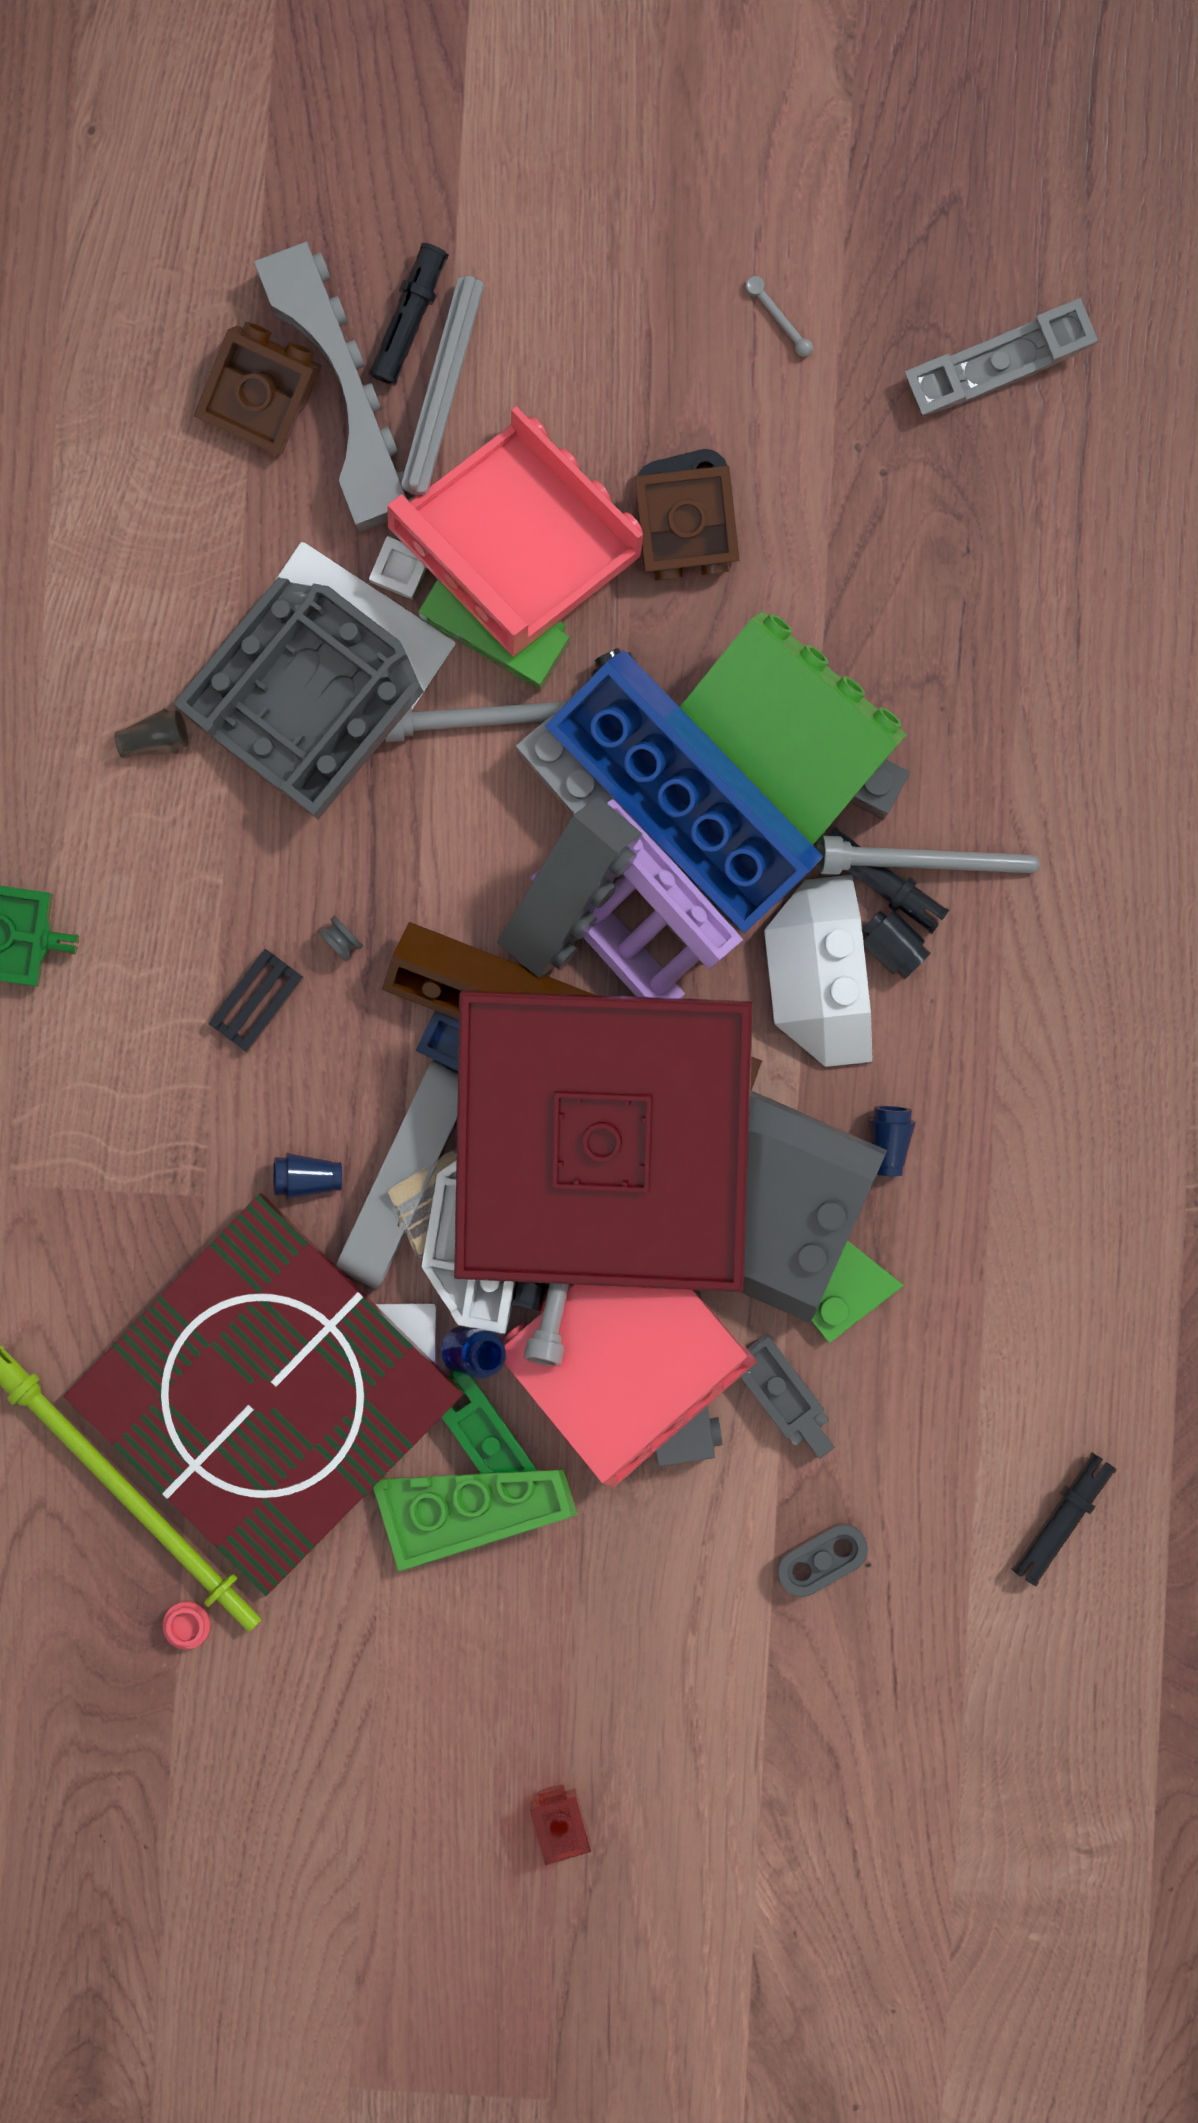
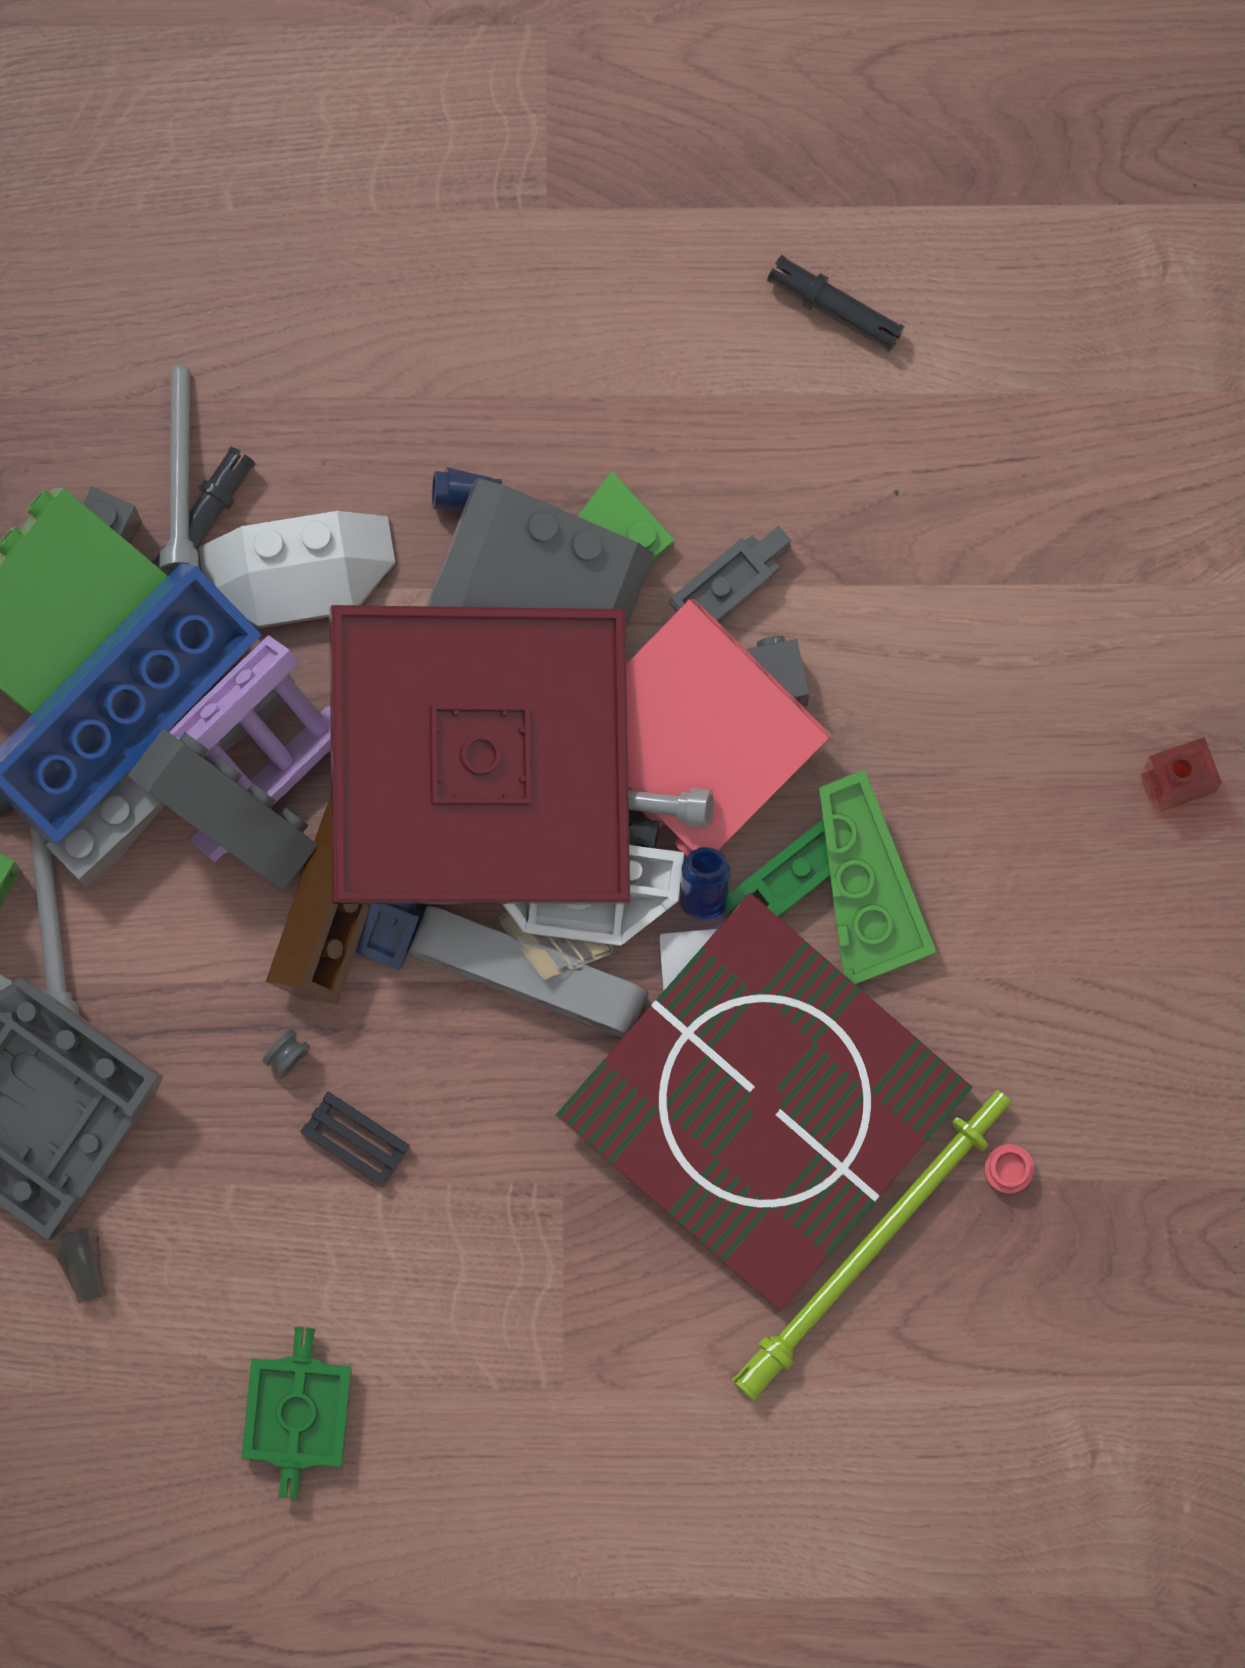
camera: 90 degrees left, 10 degrees down
dark blue cone [273,1153,342,1200] -> none
dark grey plate [778,1523,868,1597] -> none
black brick [862,910,931,980] -> none

